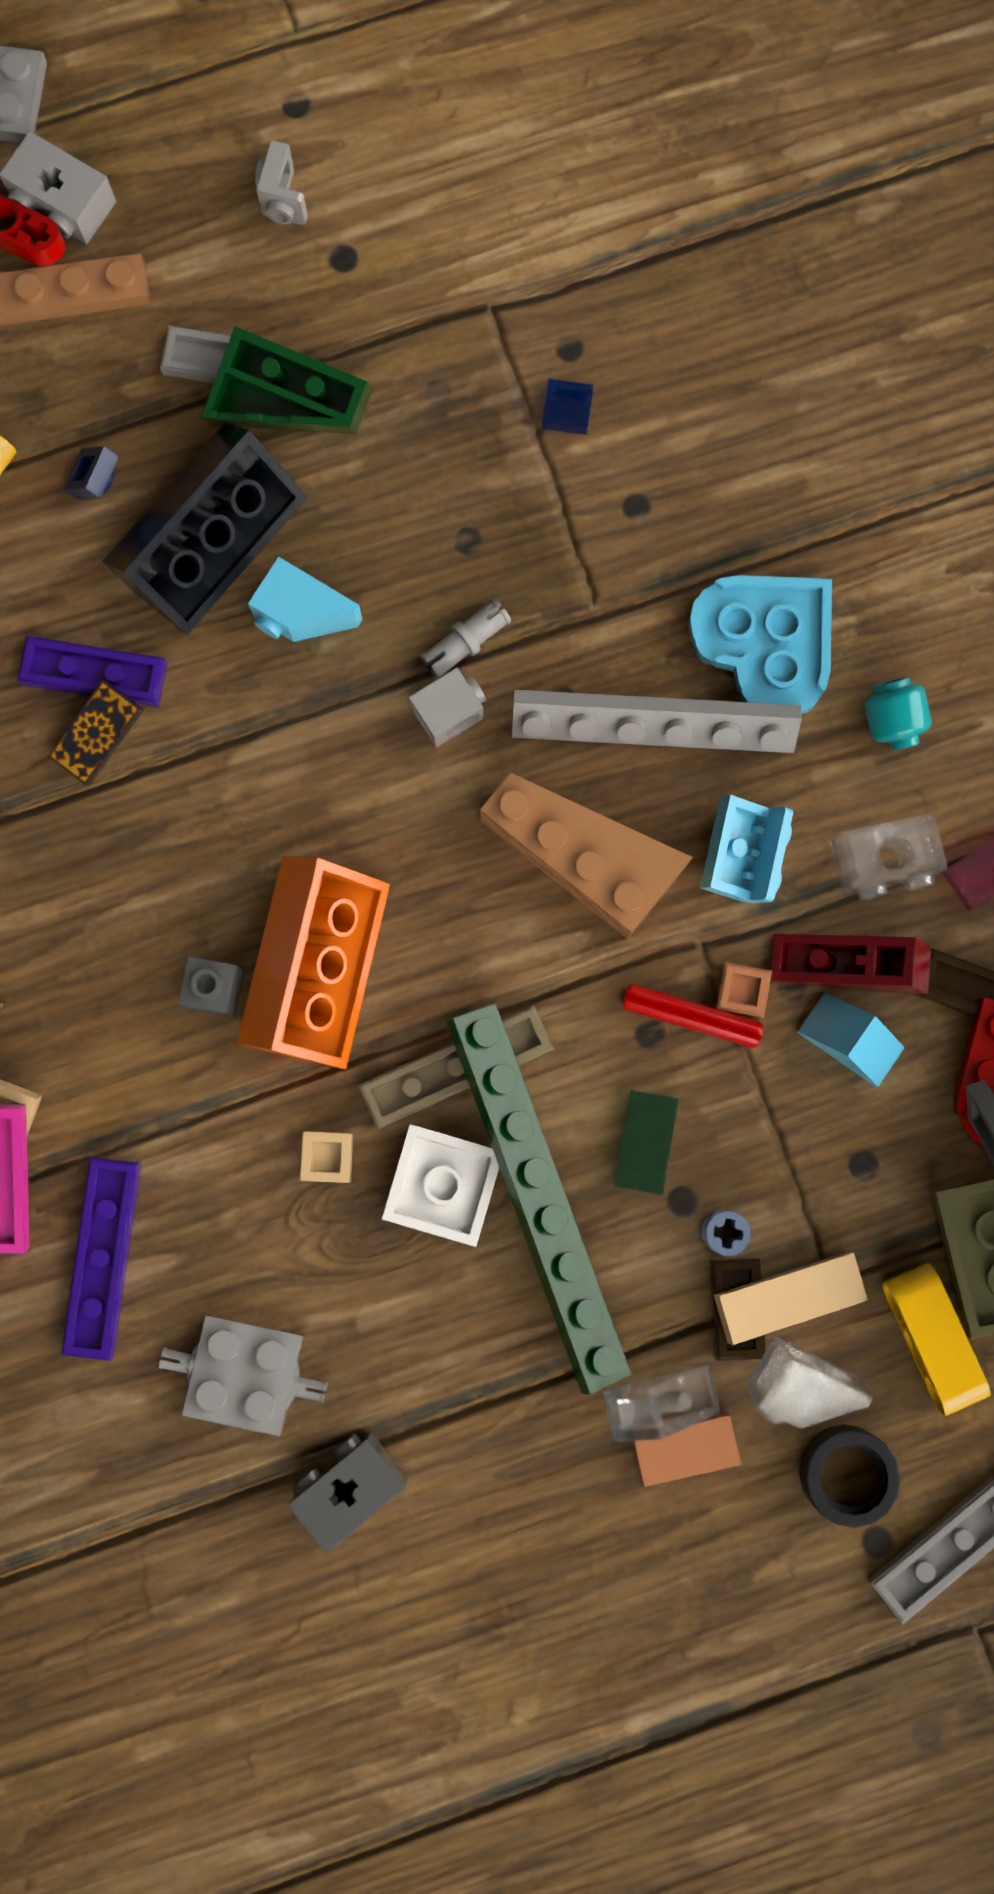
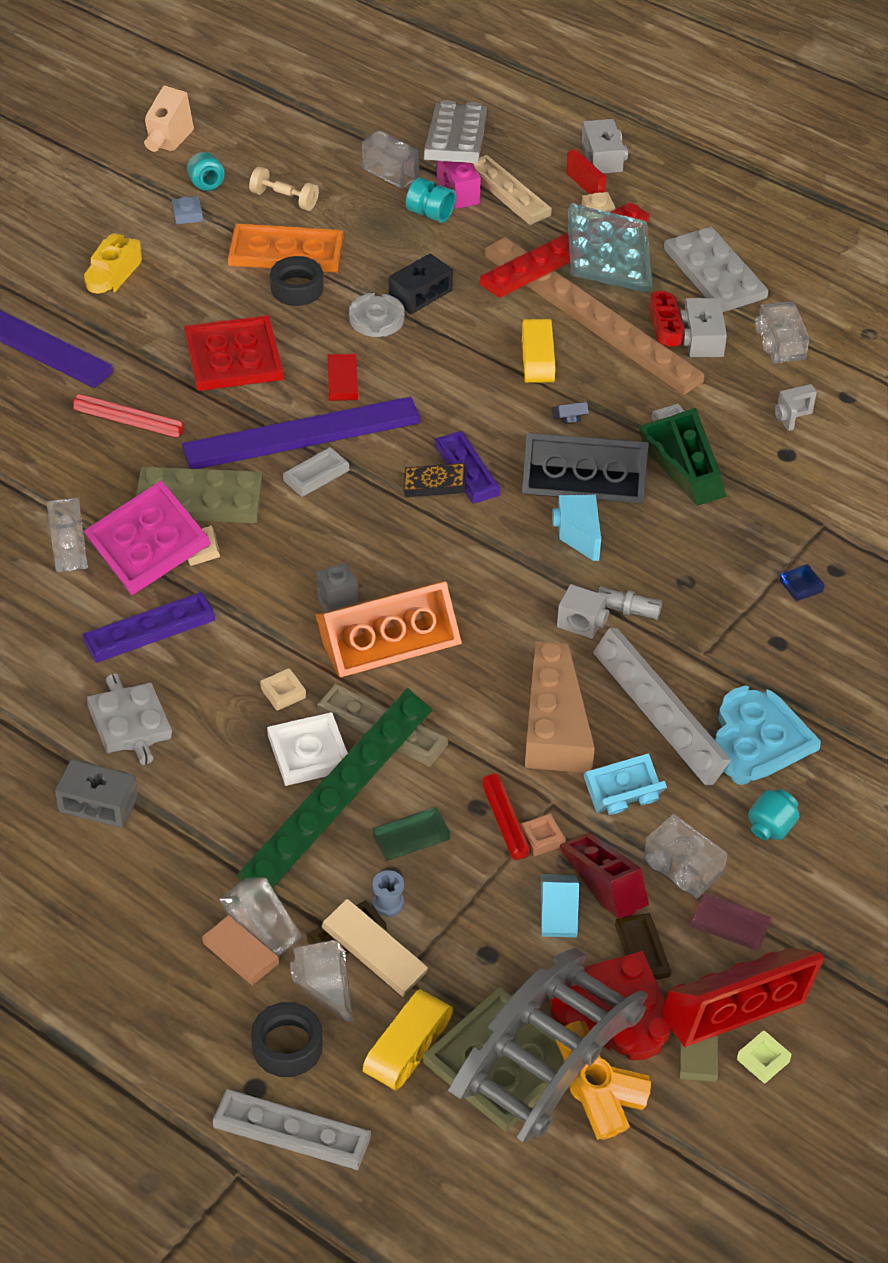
camera: 55 degrees right, 35 degrees down
none -> clear brick [755,301,810,363]

